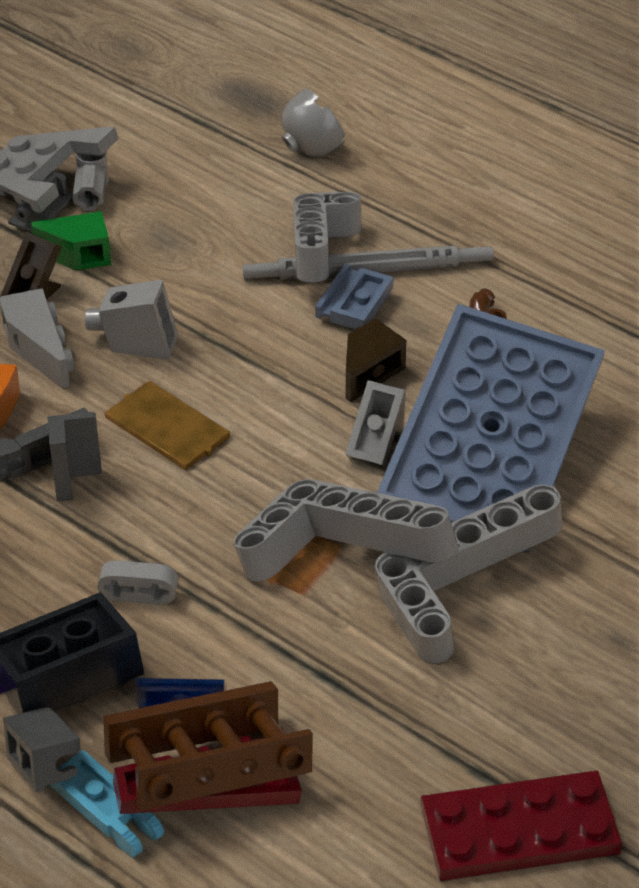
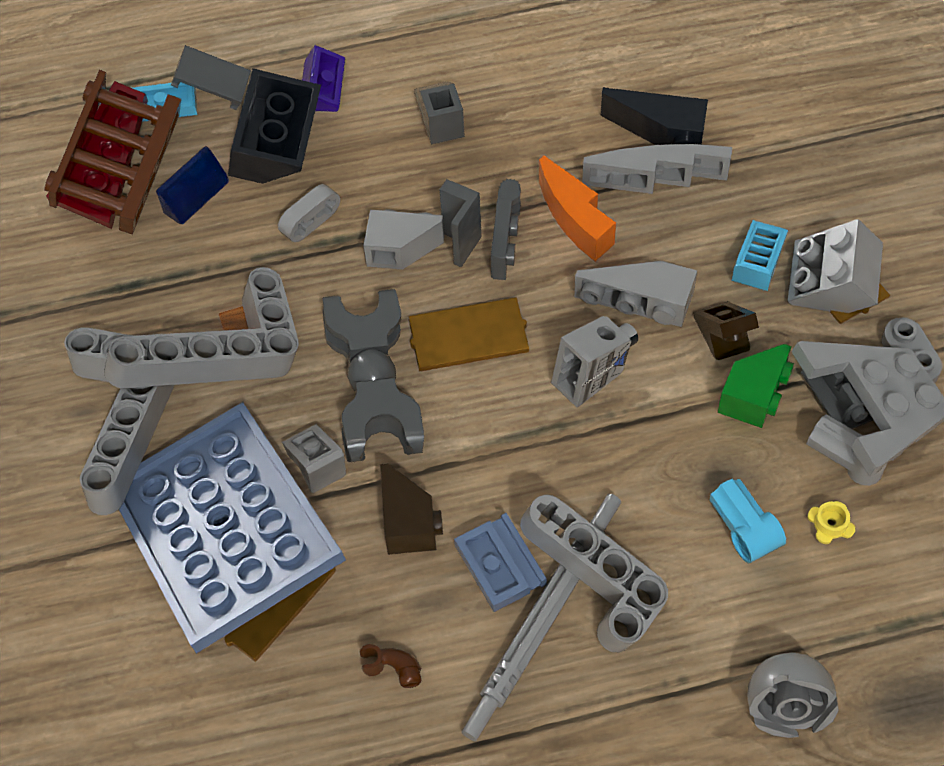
camera: 130 degrees right, 15 degrees up
none -> dark grey piece [322,289,424,462]
none -> light grey slope [363,210,445,270]
none -> medium azure piece [709,479,786,563]
none -> light yellow plate [807,501,855,544]

